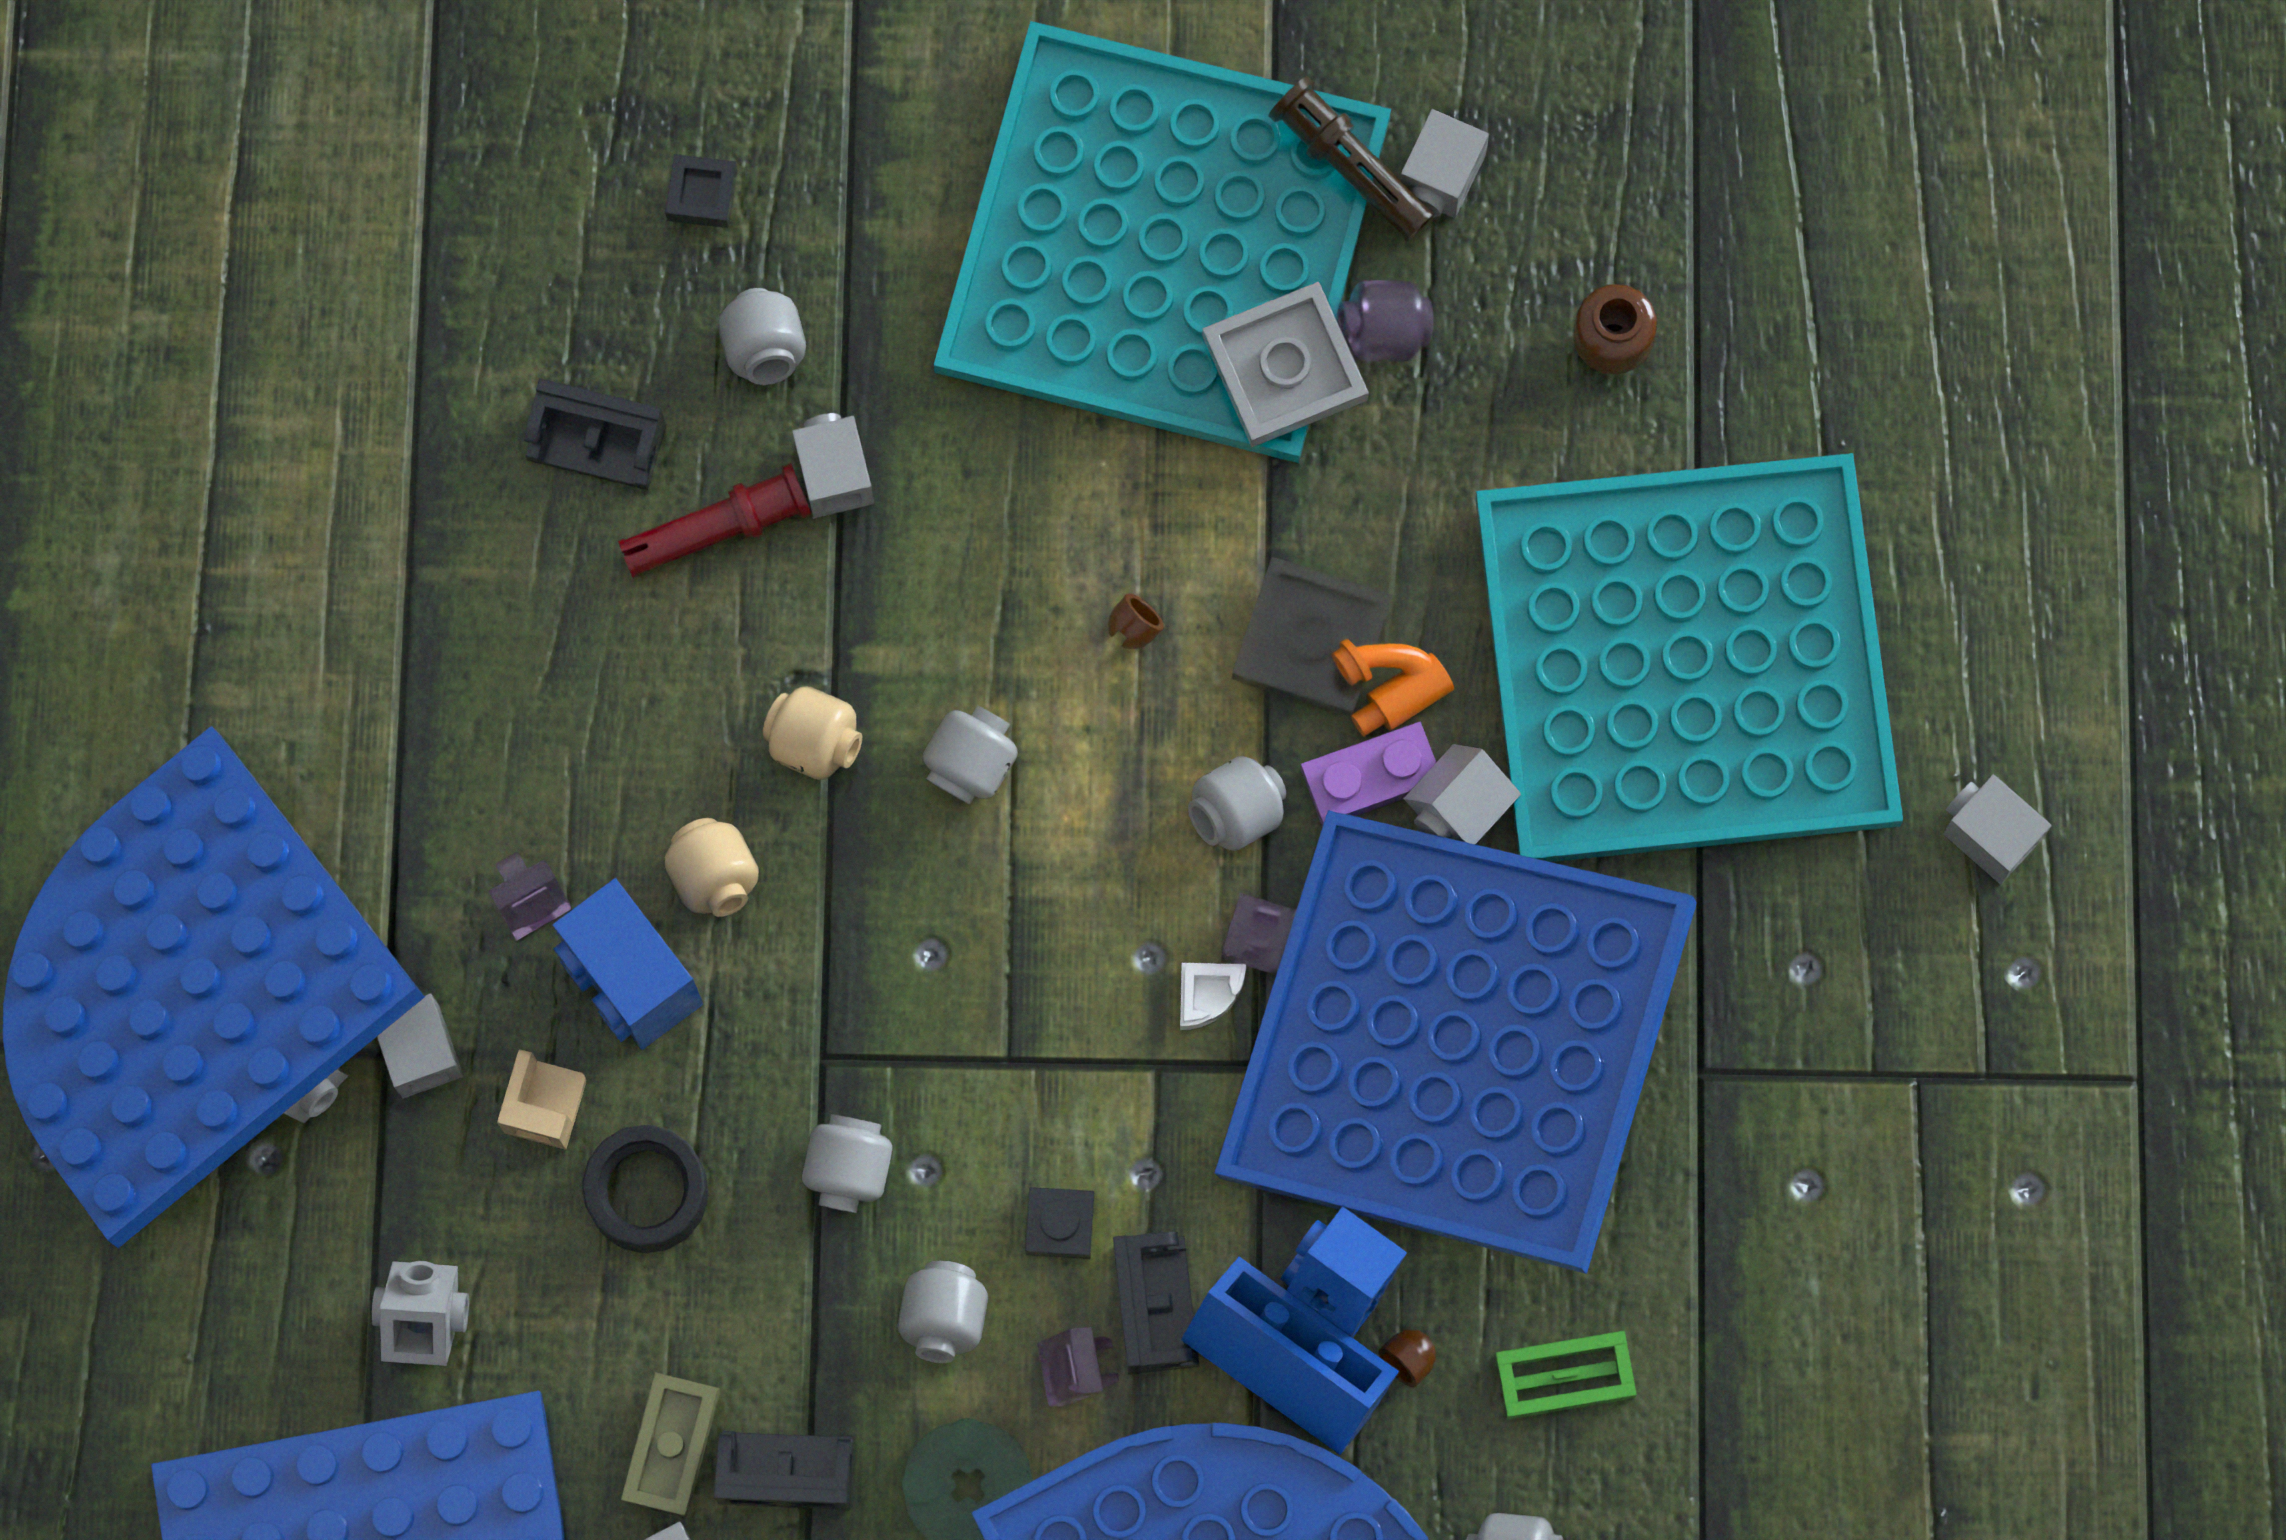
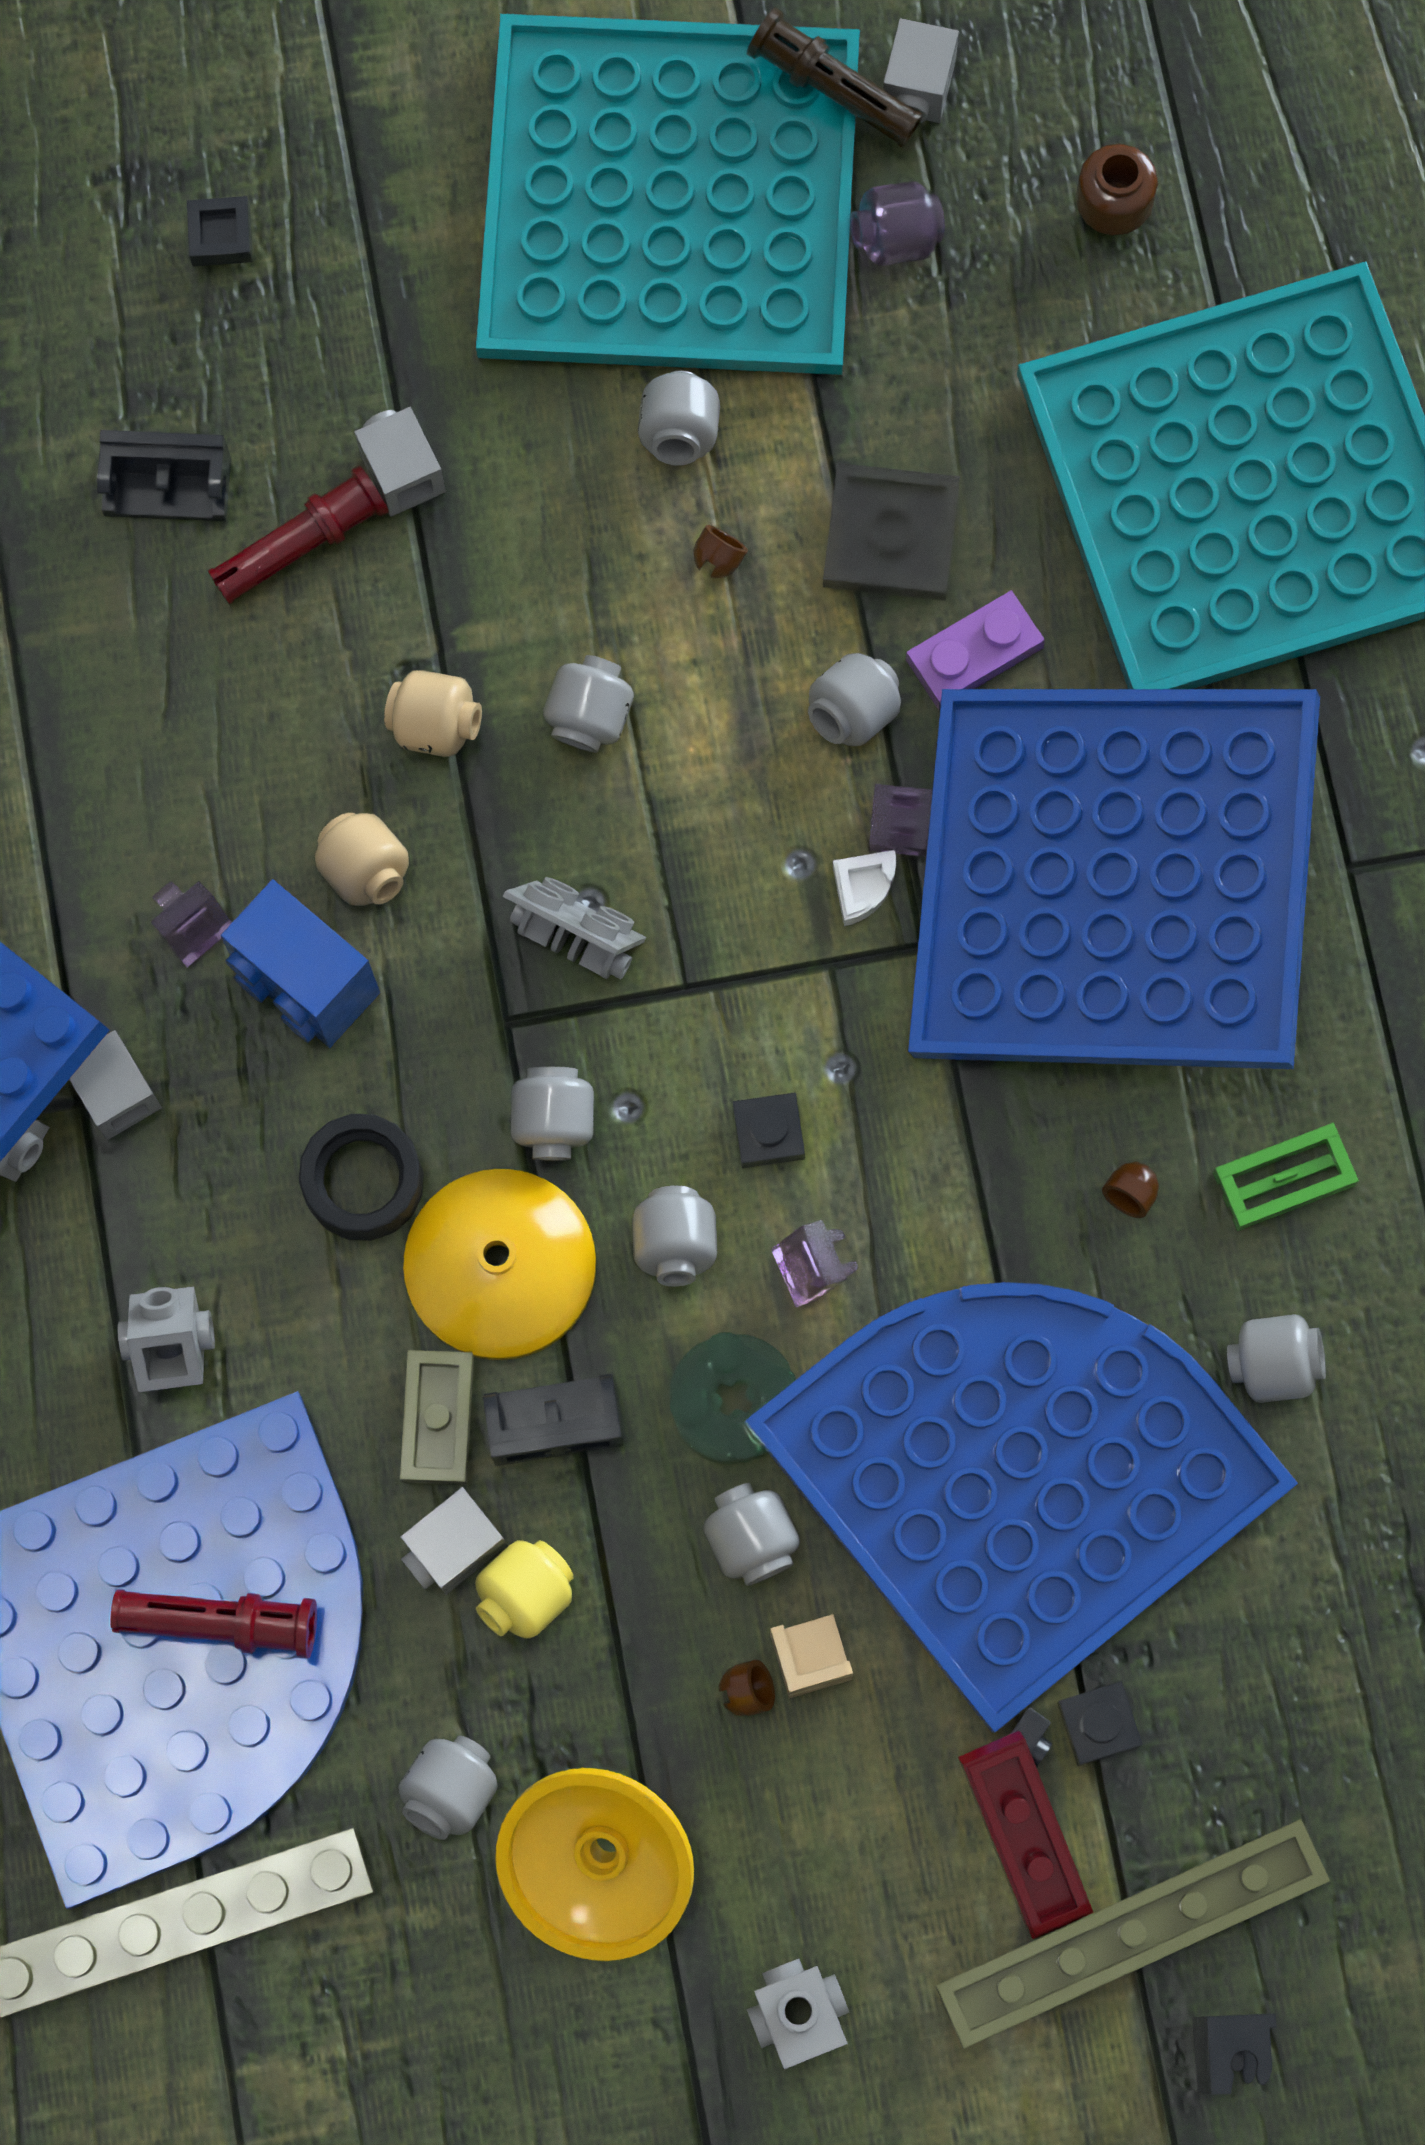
camera: 10 degrees left, 0 degrees up
tan panel [497,1049,586,1150] -> none
light grey head [718,288,806,385] -> none
black hinge [1113,1232,1199,1375] -> none
blue brick [1181,1257,1399,1455] -> none
light grey plate [1202,282,1369,447] -> none
blue brick [1280,1206,1407,1338] -> none
orange plant [1331,638,1454,737] -> none
light grey brick [1403,744,1521,844] -> none
none -> yellow dish [403,1169,596,1360]
none -> light grey hinge [503,877,646,980]
none -> light grey head [638,370,720,466]

